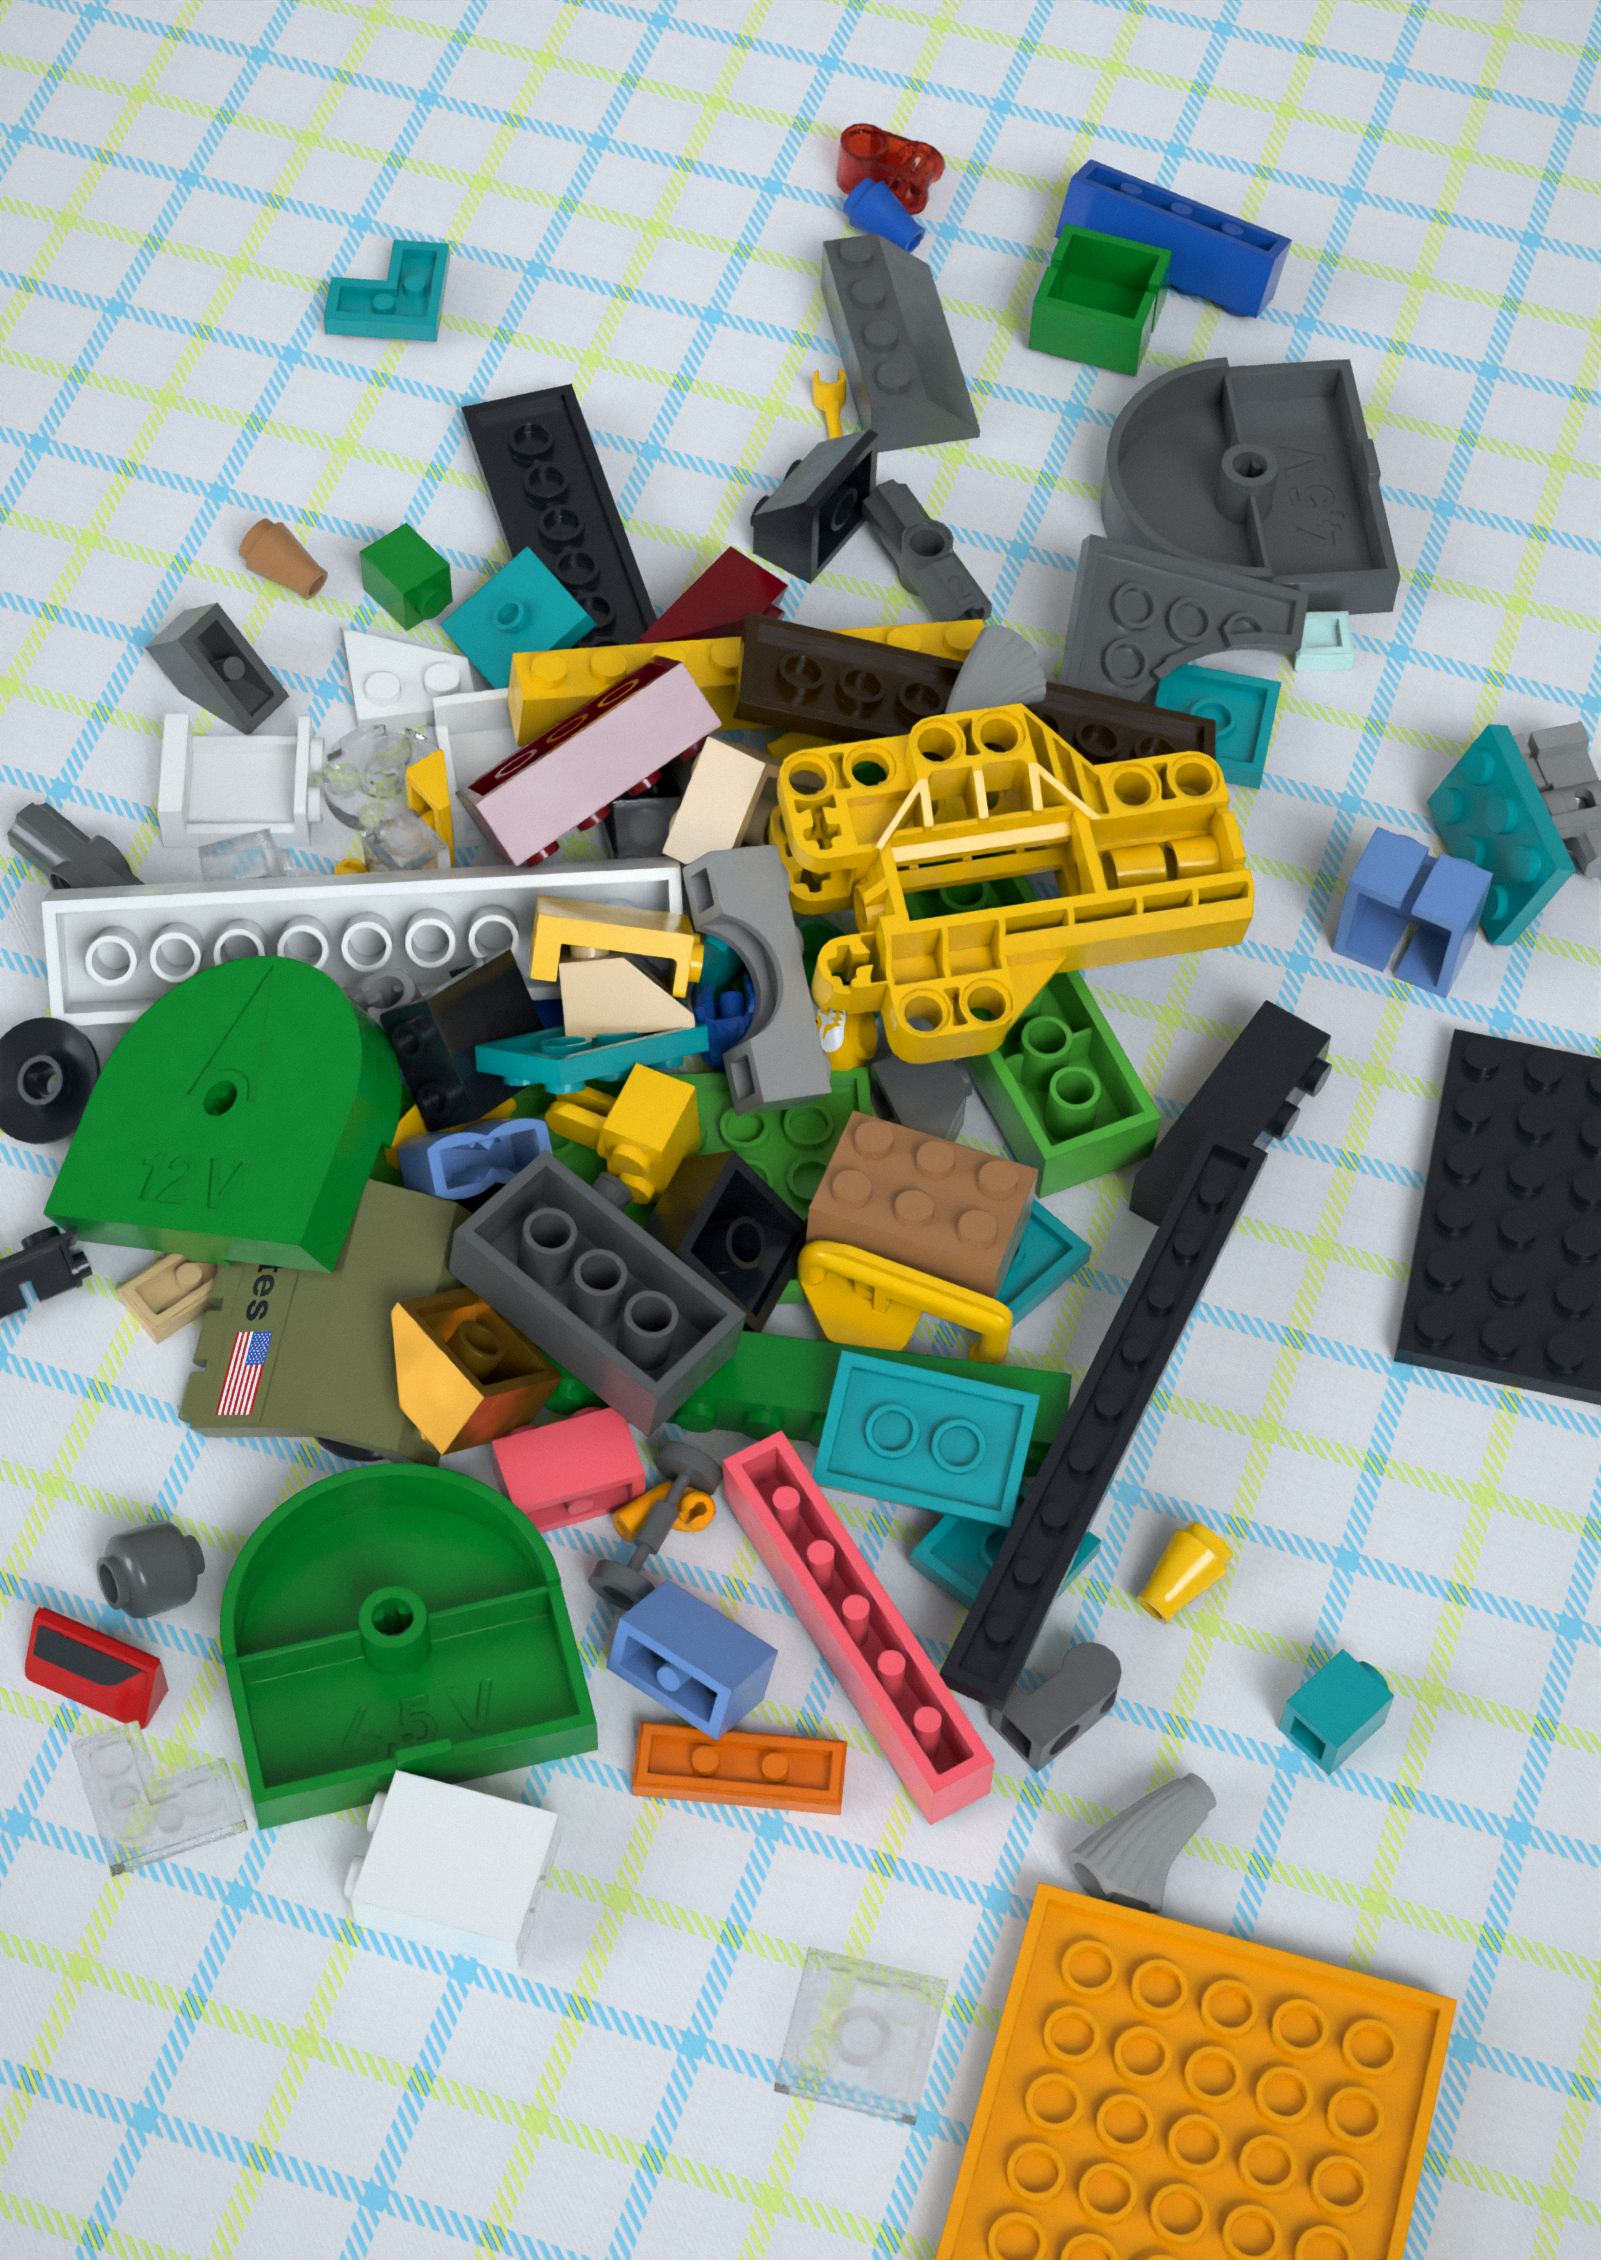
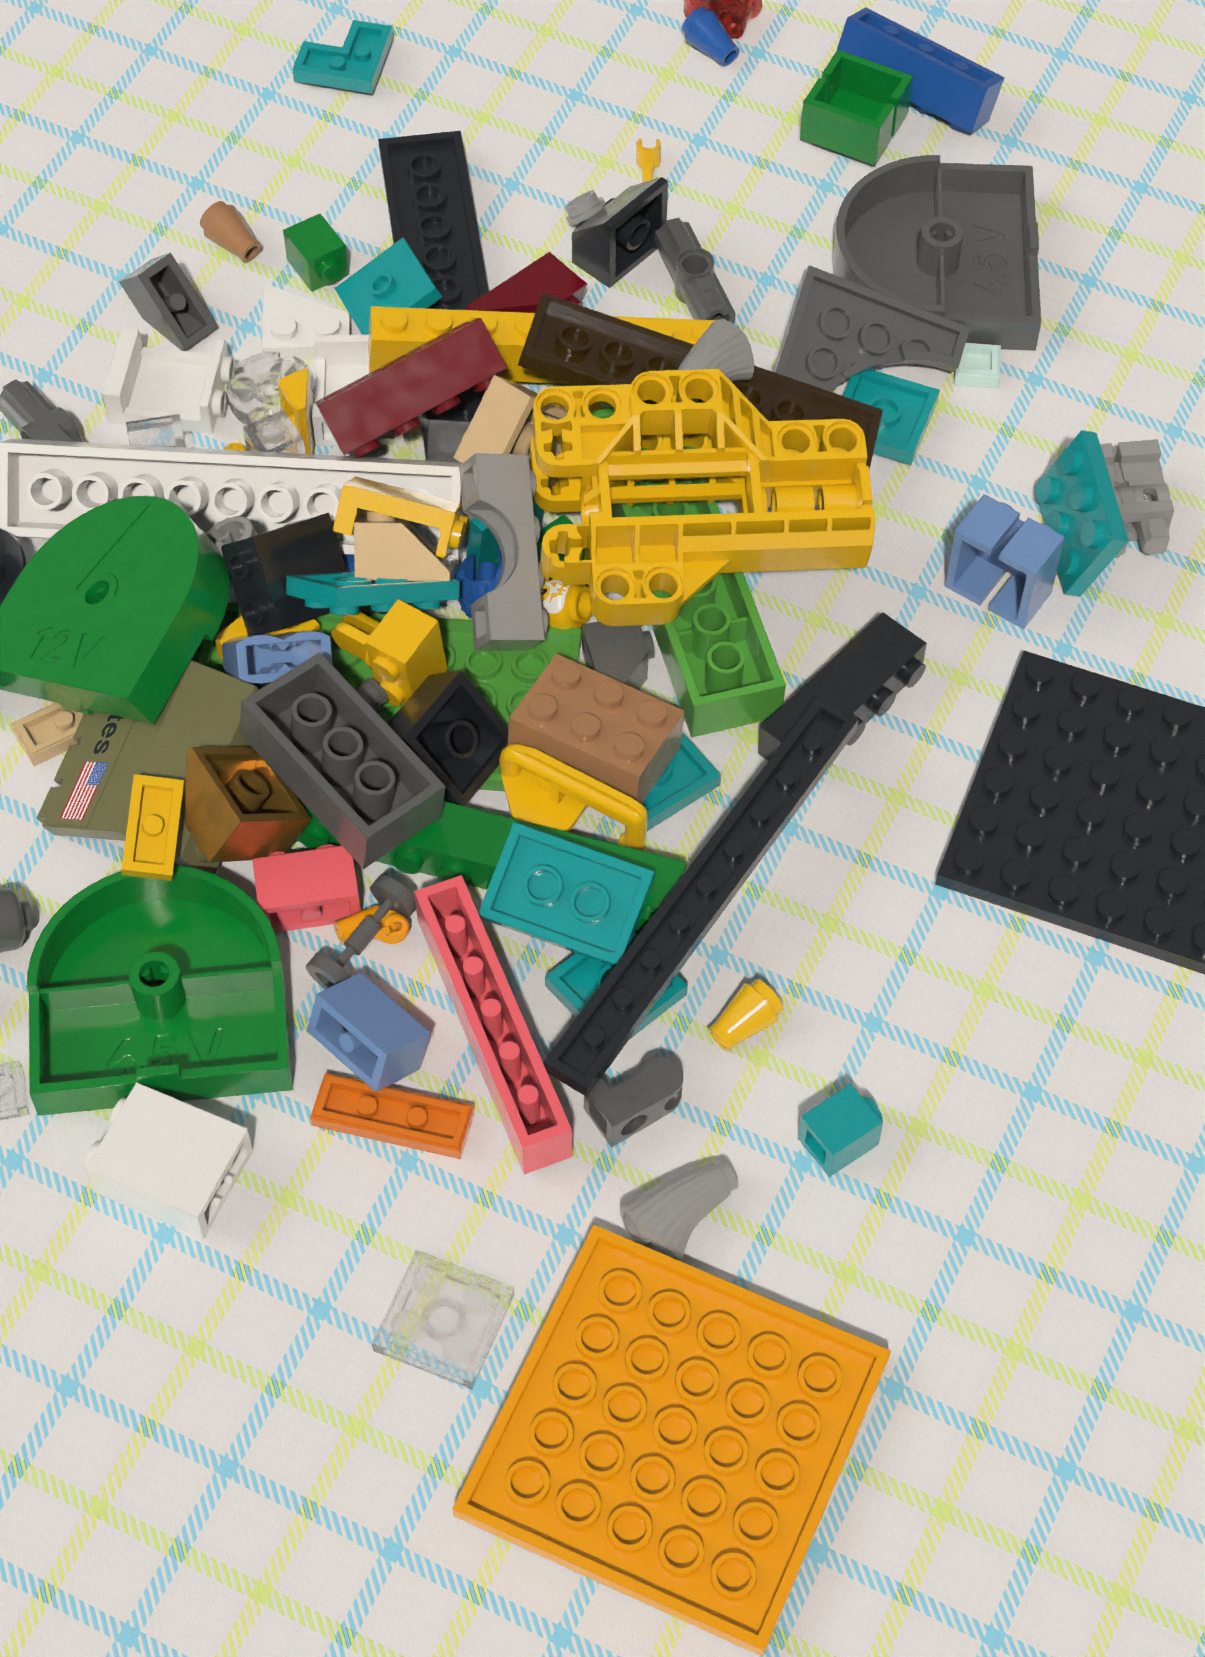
camera: 10 degrees right, 0 degrees up
dark grey slope [821,234,980,452] -> none
none -> yellow plate [121,774,184,881]
none -> light grey plate [565,190,606,225]

